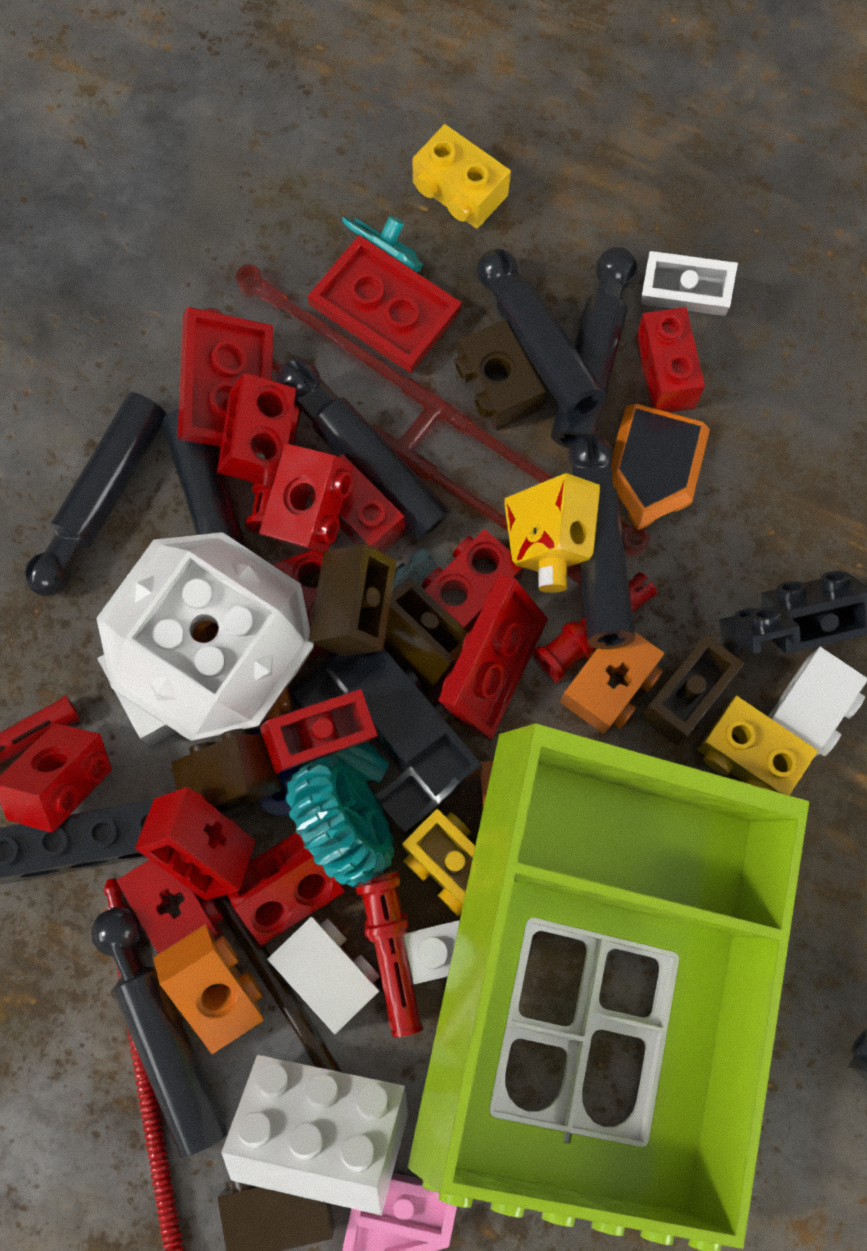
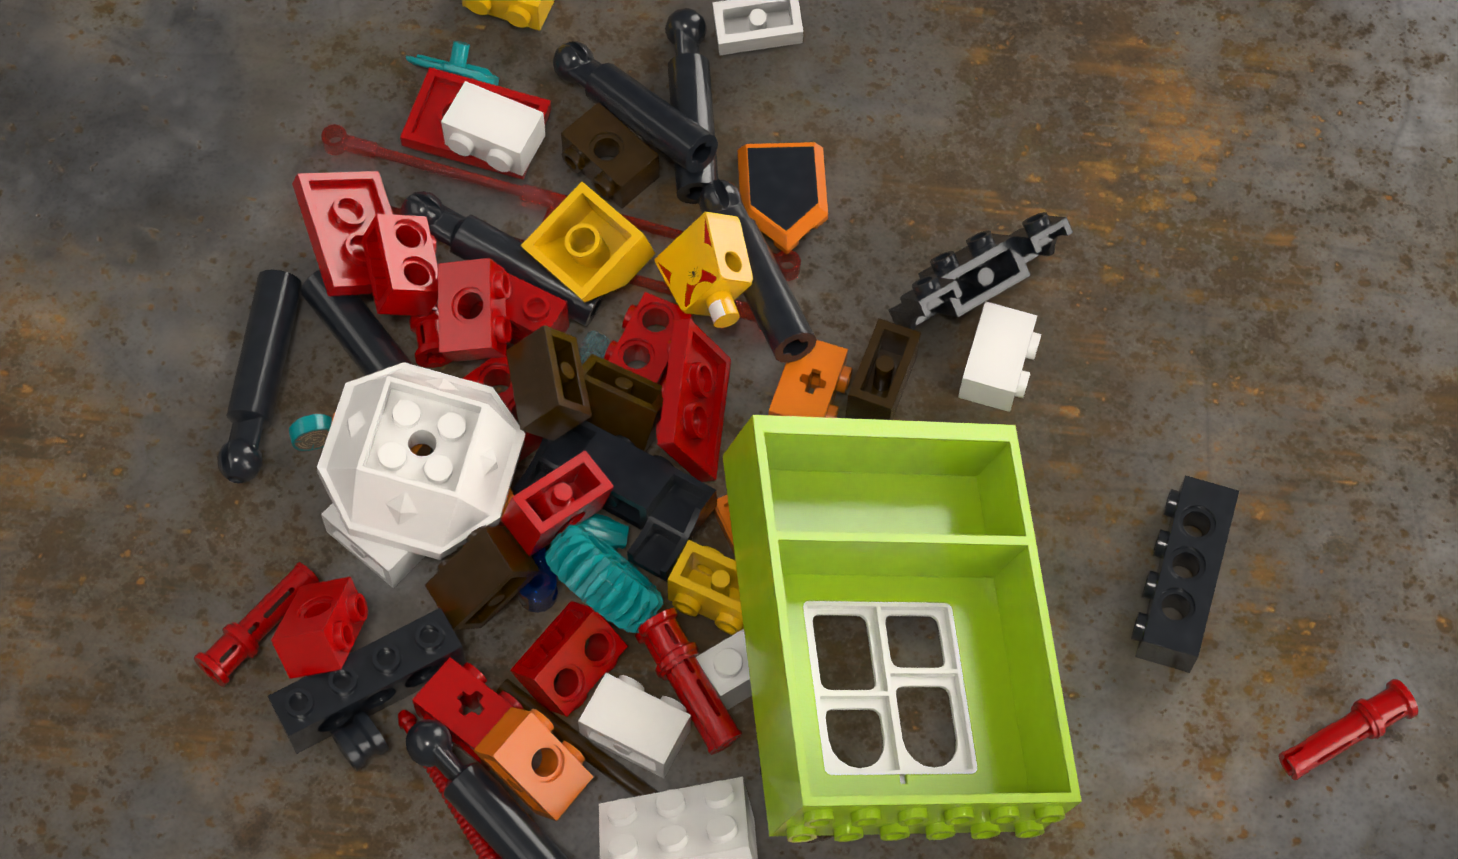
camera: 20 degrees left, 10 degrees down
red brick [135,787,256,900] -> none
red pin [532,572,657,683] -> none
red brick [635,307,705,413] -> none
yellow brick [696,696,818,796] -> none
none -> teal tile [288,414,332,451]
none -> black wheel [330,711,389,772]
none -> white brick [441,81,546,176]
none -> yellow slope [521,182,656,303]

